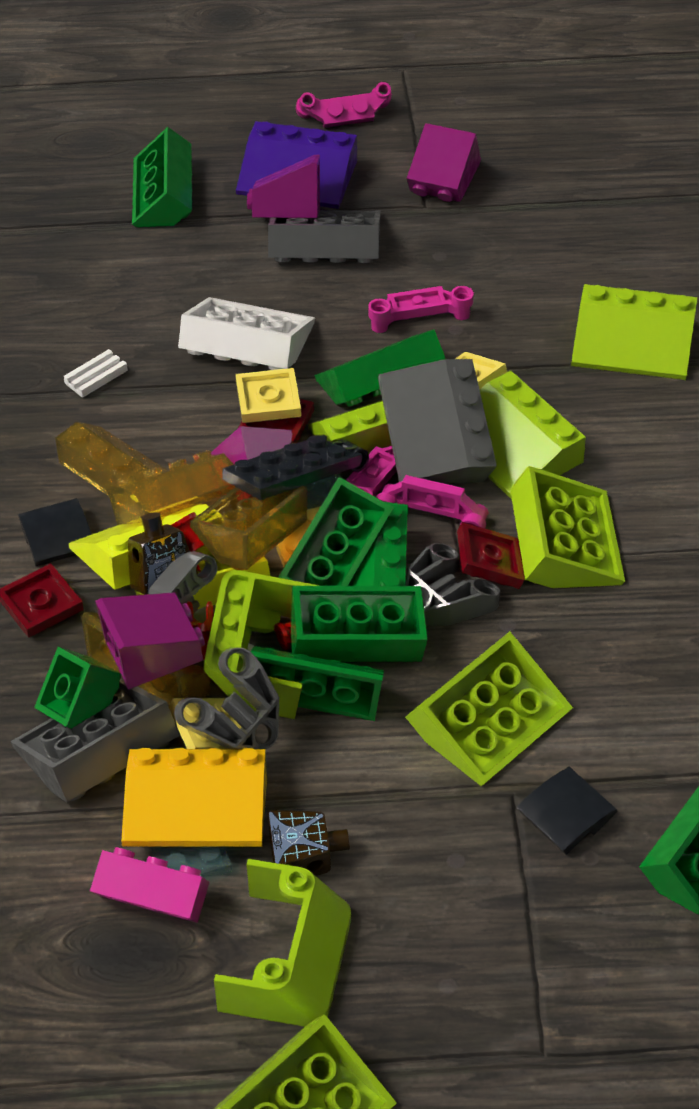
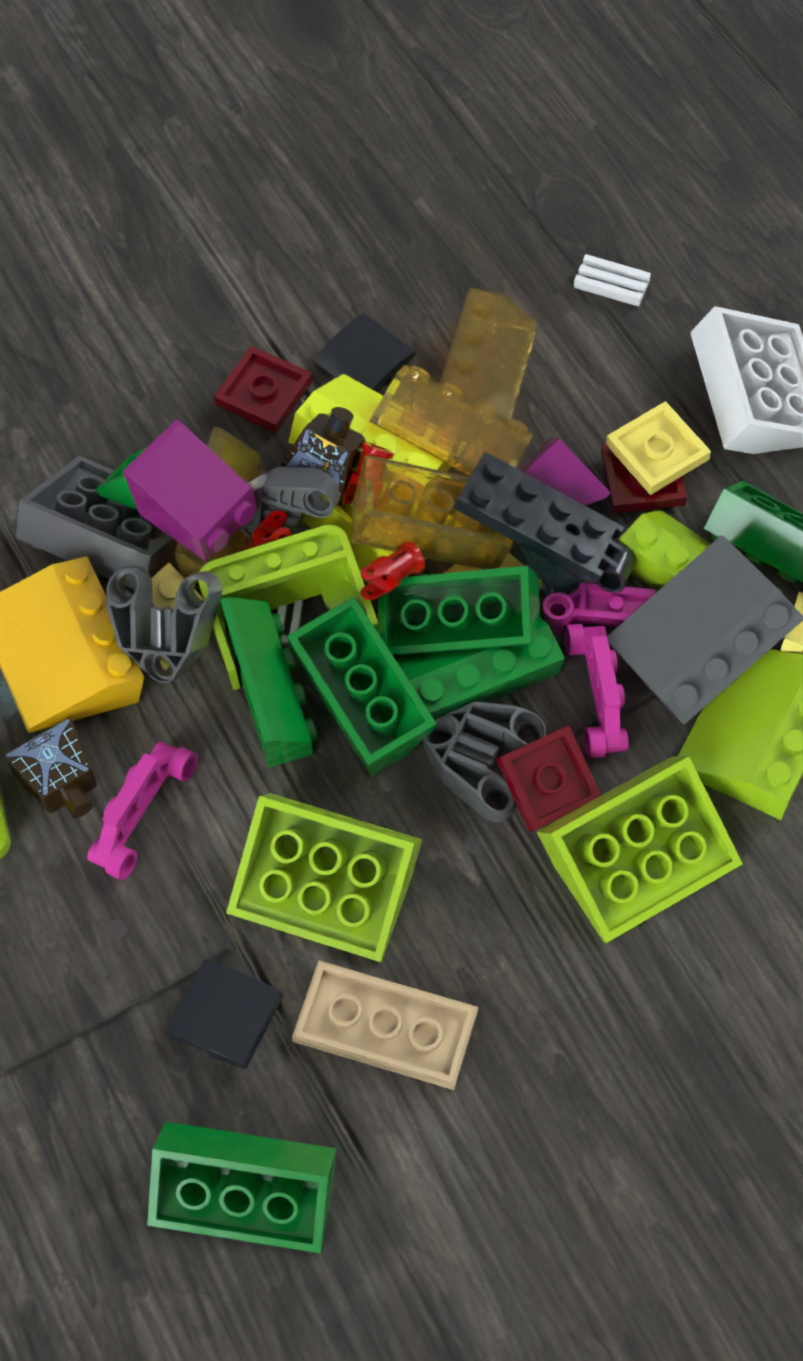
camera: 65 degrees right, 15 degrees up
none -> dark pink plate [87,742,198,881]
none -> tan tile [292,960,478,1090]
none -> red piece [360,541,425,600]

